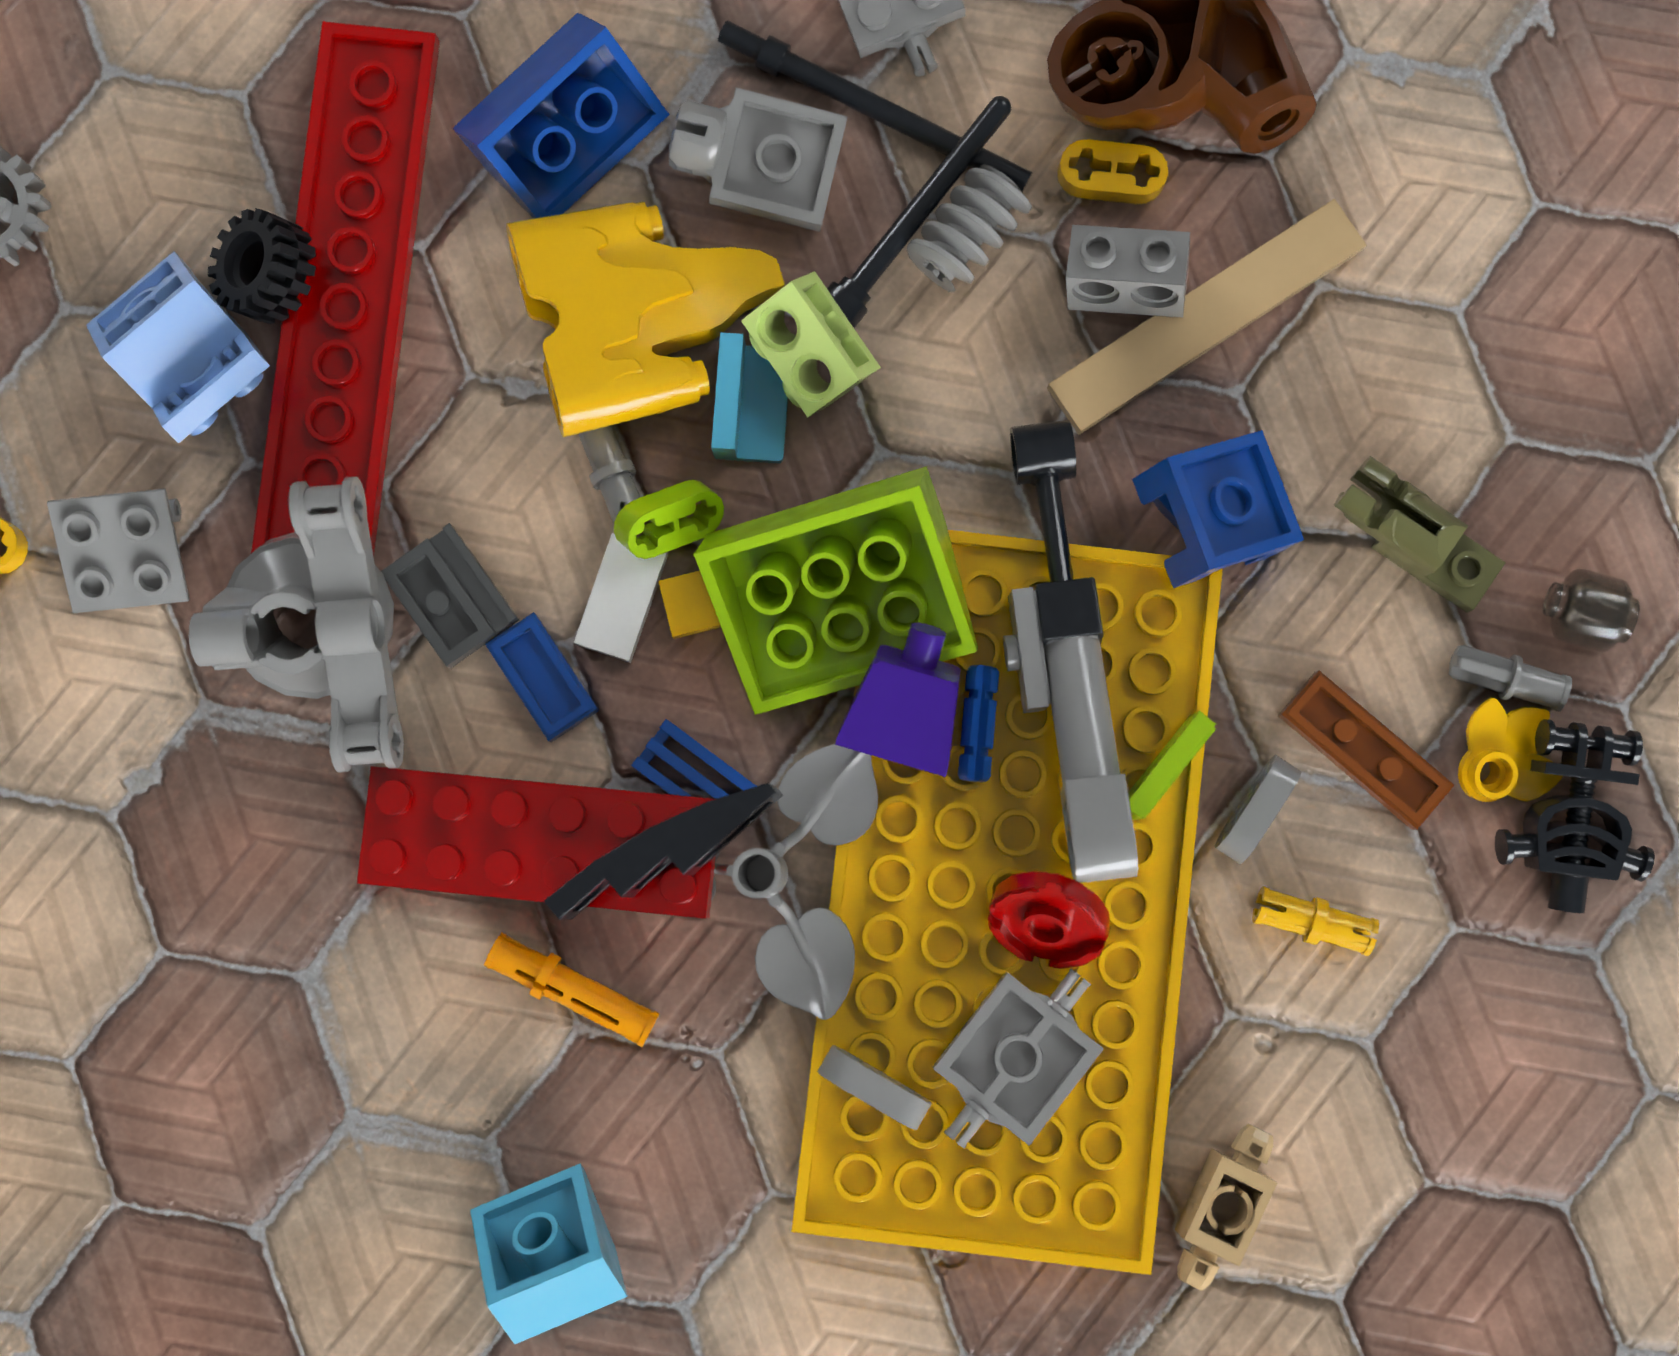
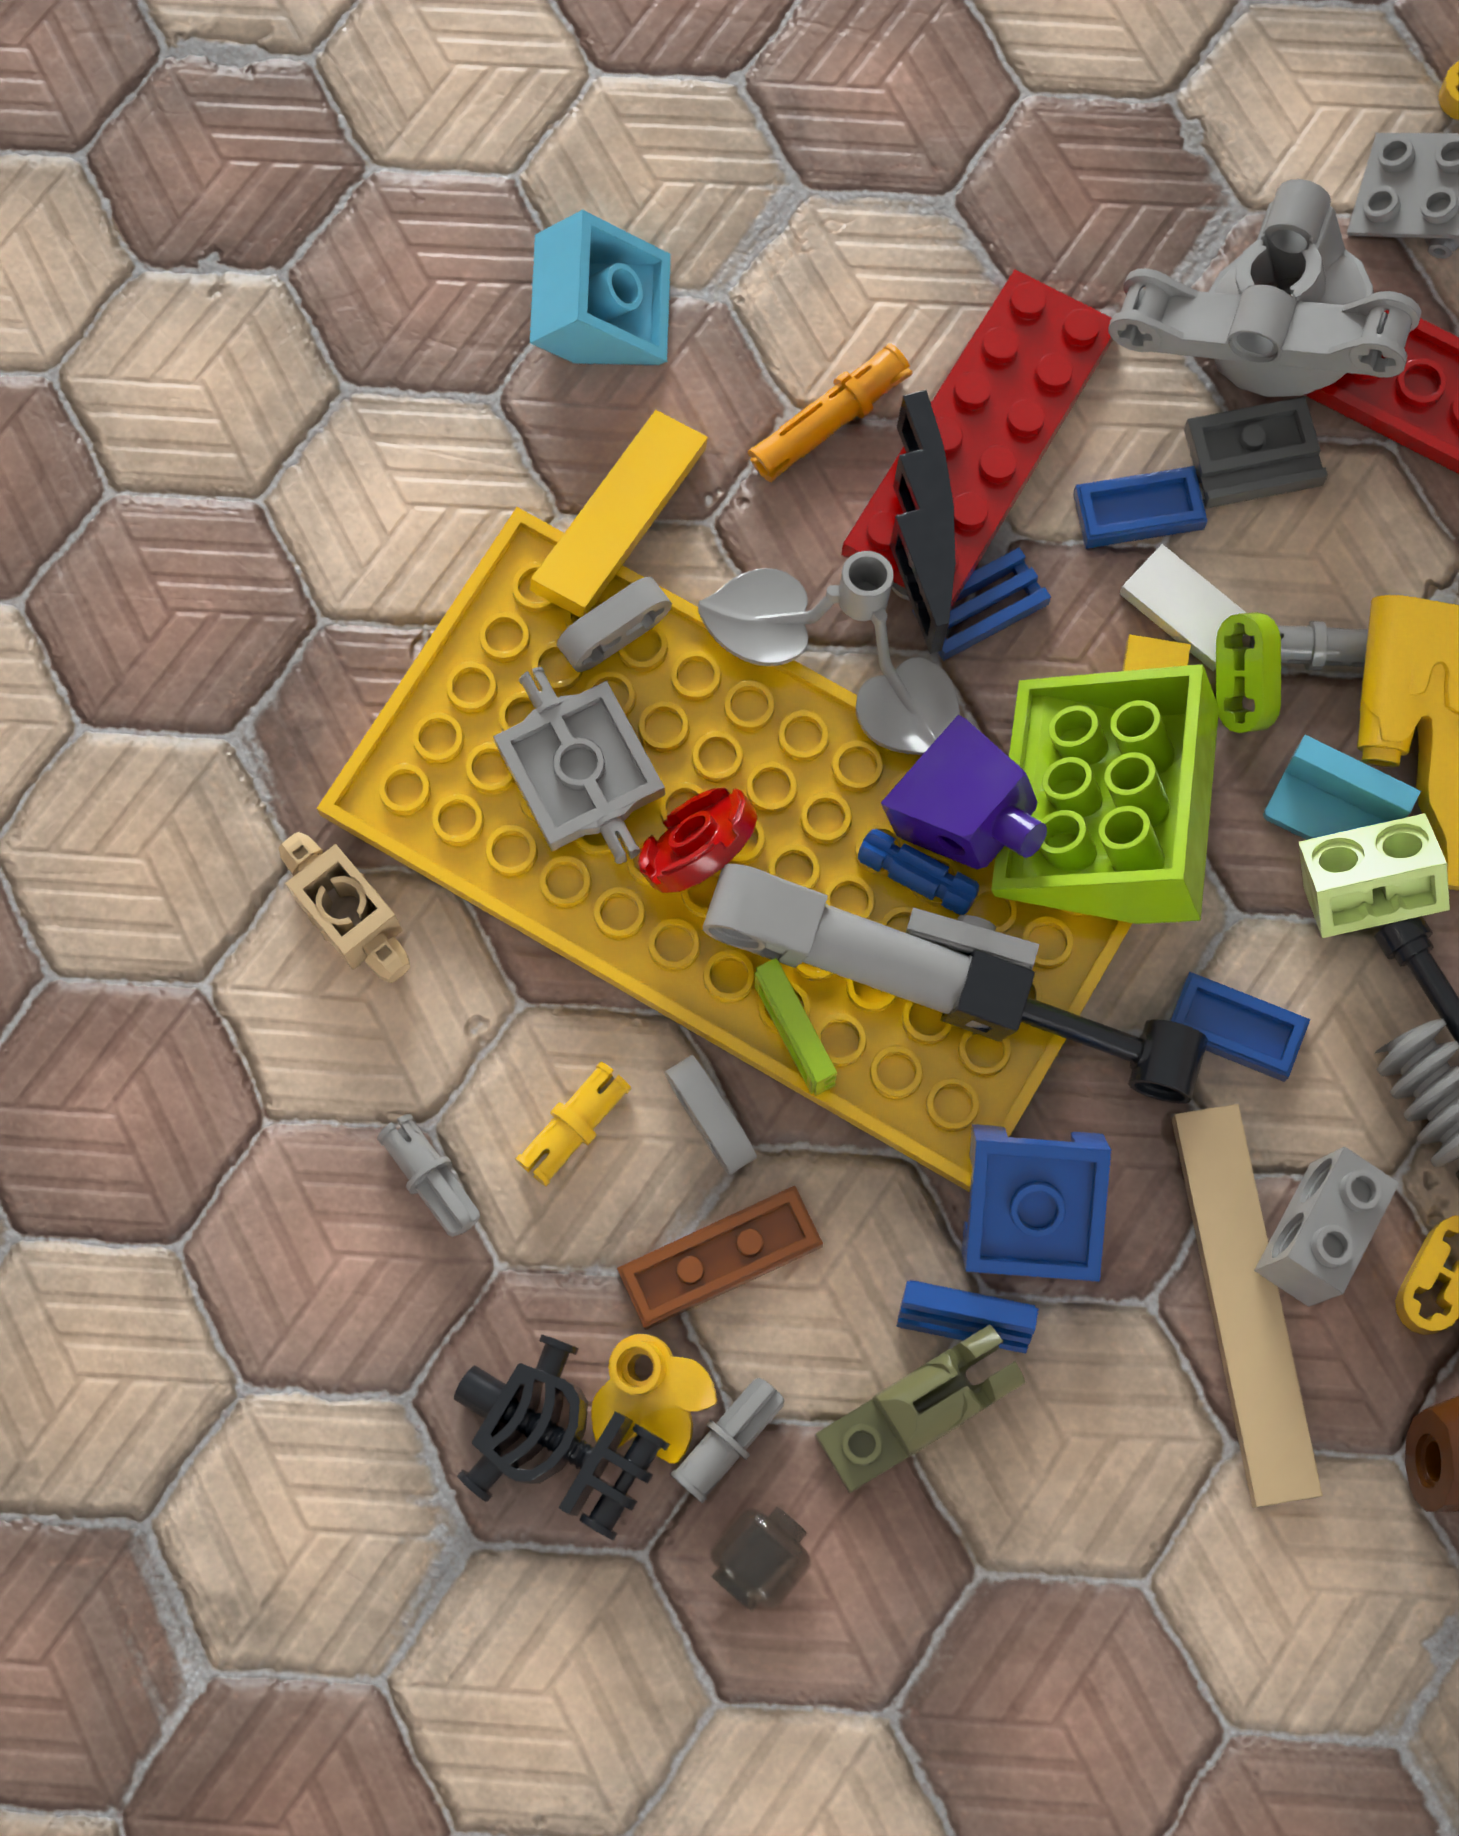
camera: 115 degrees right, 10 degrees down
none -> light grey axle [377,1114,480,1237]
none -> yellow tile [530,410,708,618]
none -> blue tile [896,1280,1039,1354]
none -> blue tile [1169,972,1311,1082]

